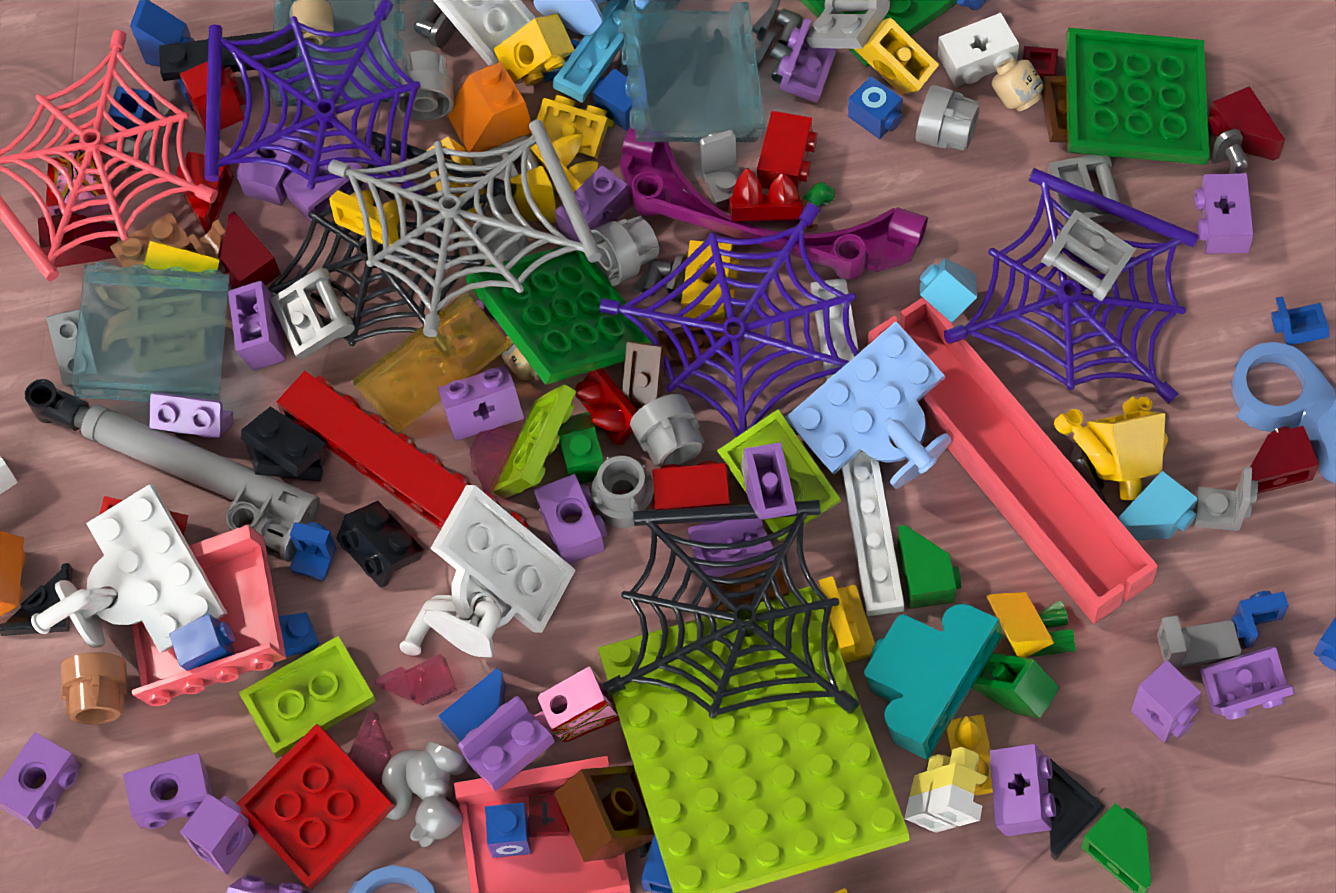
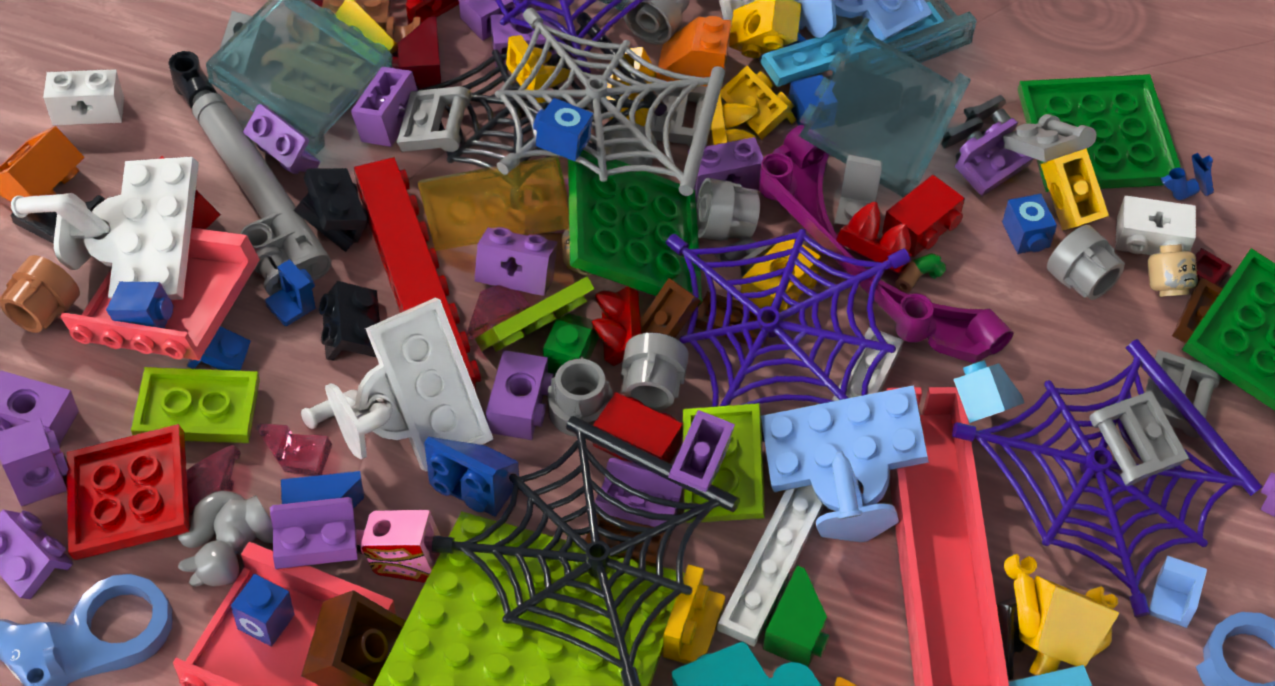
camera: 25 degrees right, 10 degrees down
yellow slope [510,166,557,223] -> none
dark red tile [529,795,569,837] -> none
none -> blue slope [424,436,519,517]
none -> blue brick [533,98,593,162]
none -> light blue panel [1149,556,1207,628]

